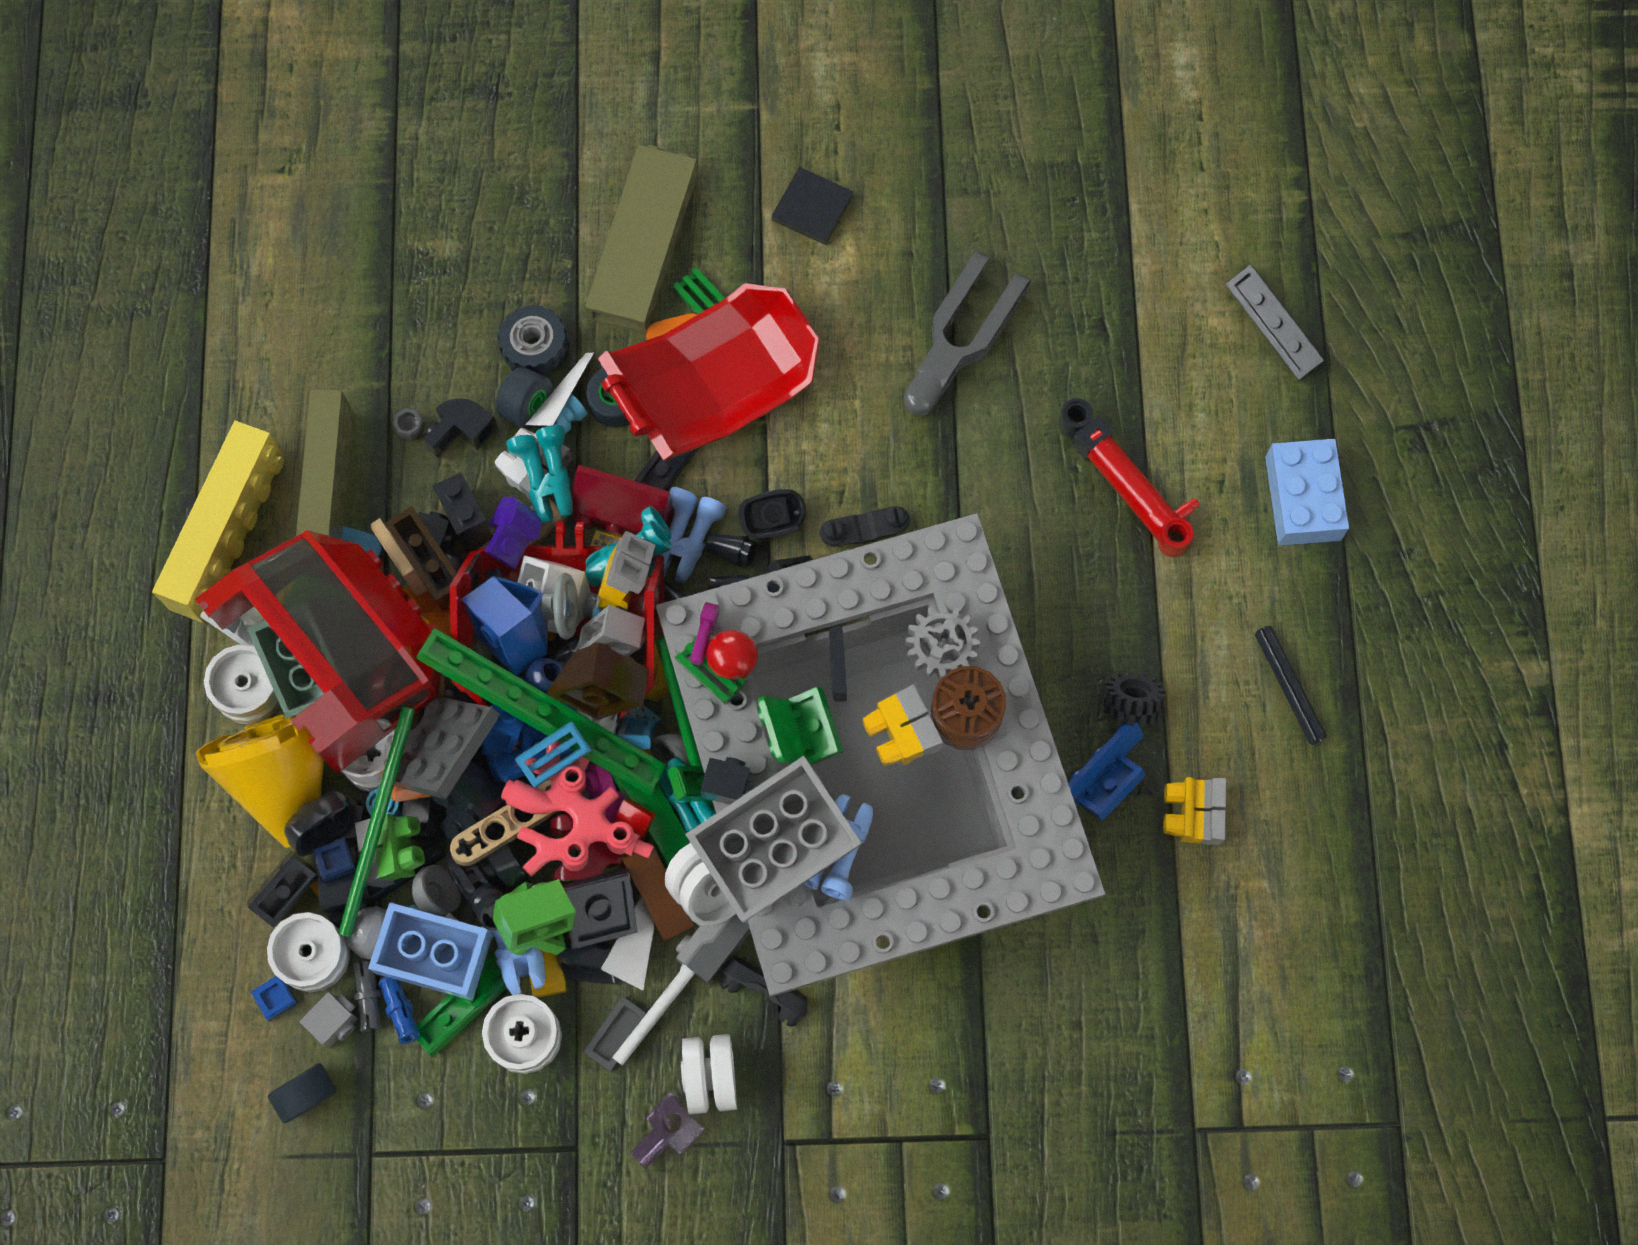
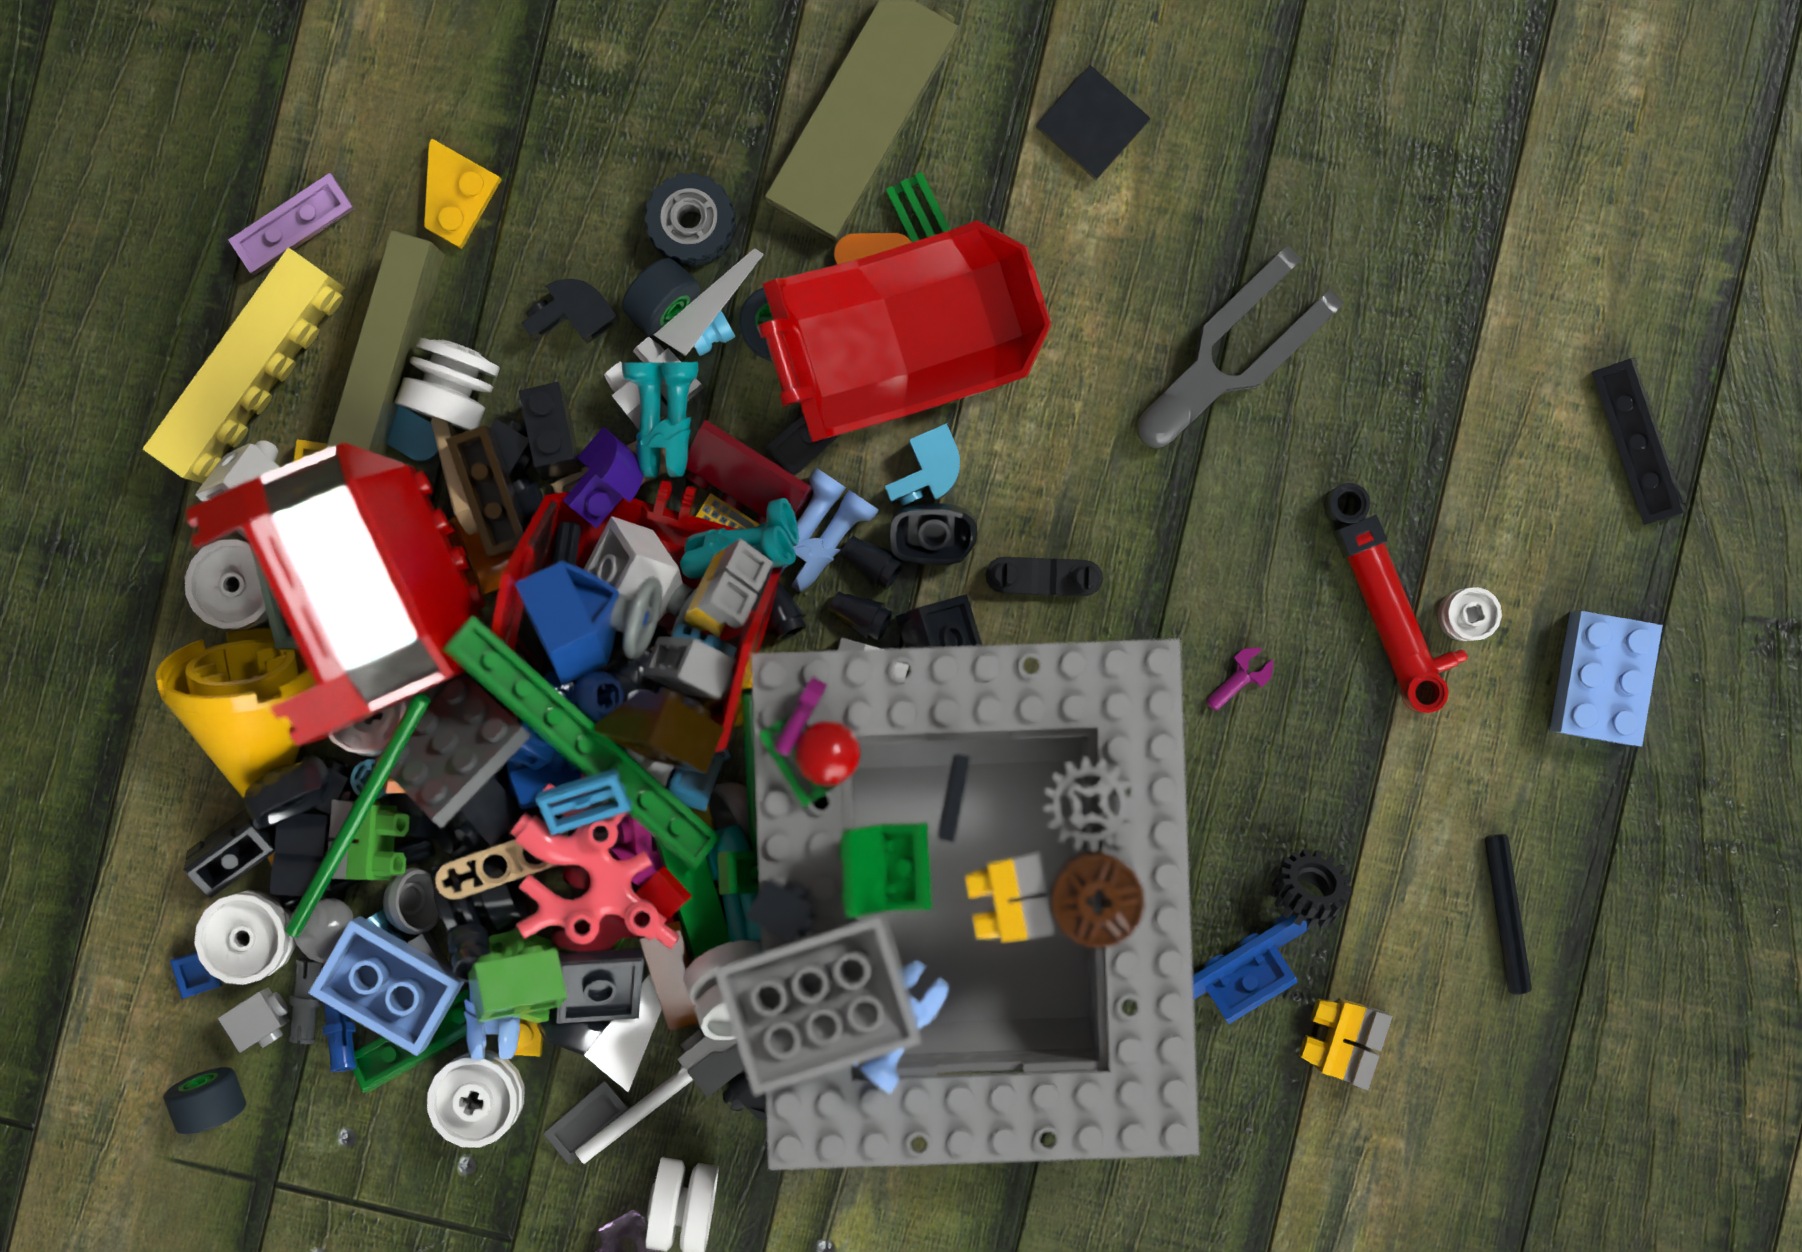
camera: 20 degrees right, 15 degrees up
dark blue tile [313,837,356,883] -> none
dark grey tile [392,408,425,441] -> none
none -> lavender plate [228,173,355,276]
none -> white wheel [395,337,500,431]
none -> yellow wing [424,139,502,249]
none -> medium azure brick [885,423,960,507]
none -> magenta bar [1206,648,1273,711]
none -> white wheel [1438,587,1502,641]

